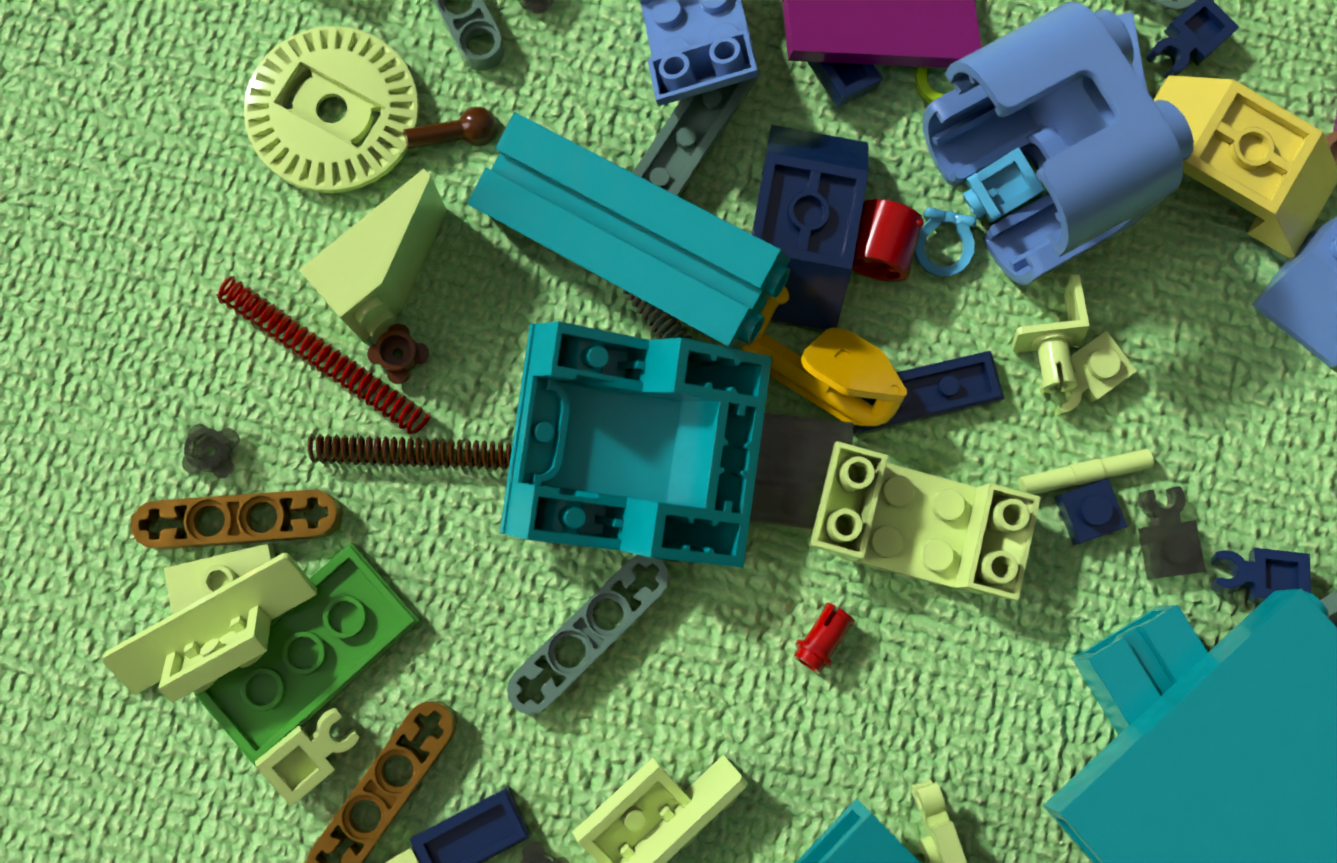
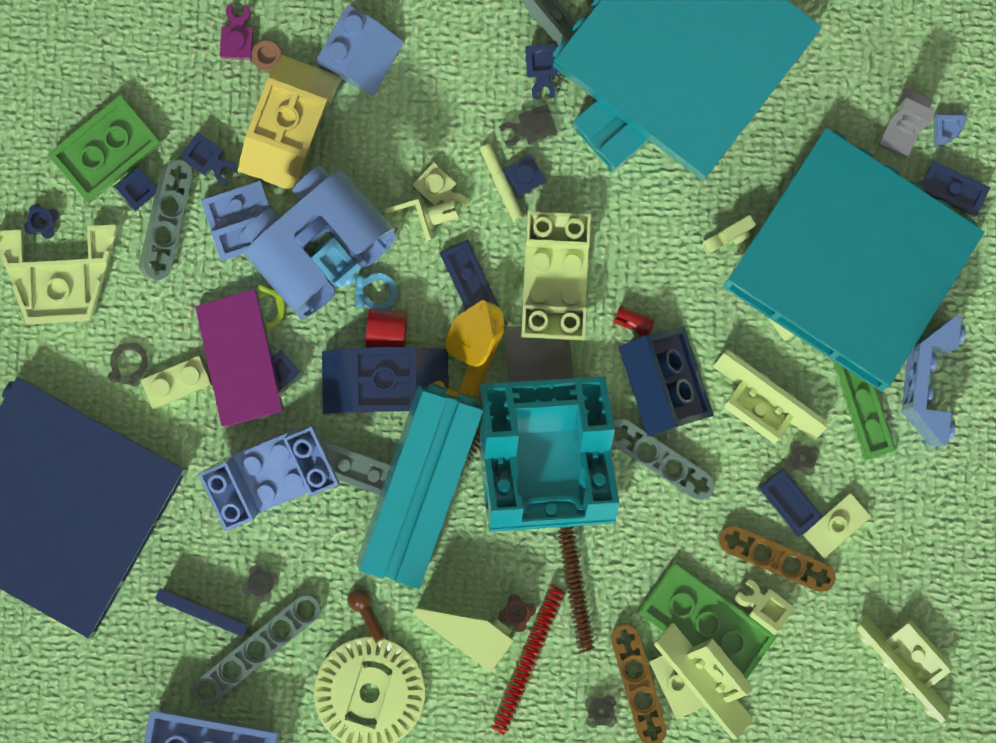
camera: 100 degrees left, 5 degrees up
none -> dark blue slope [618,326,714,436]

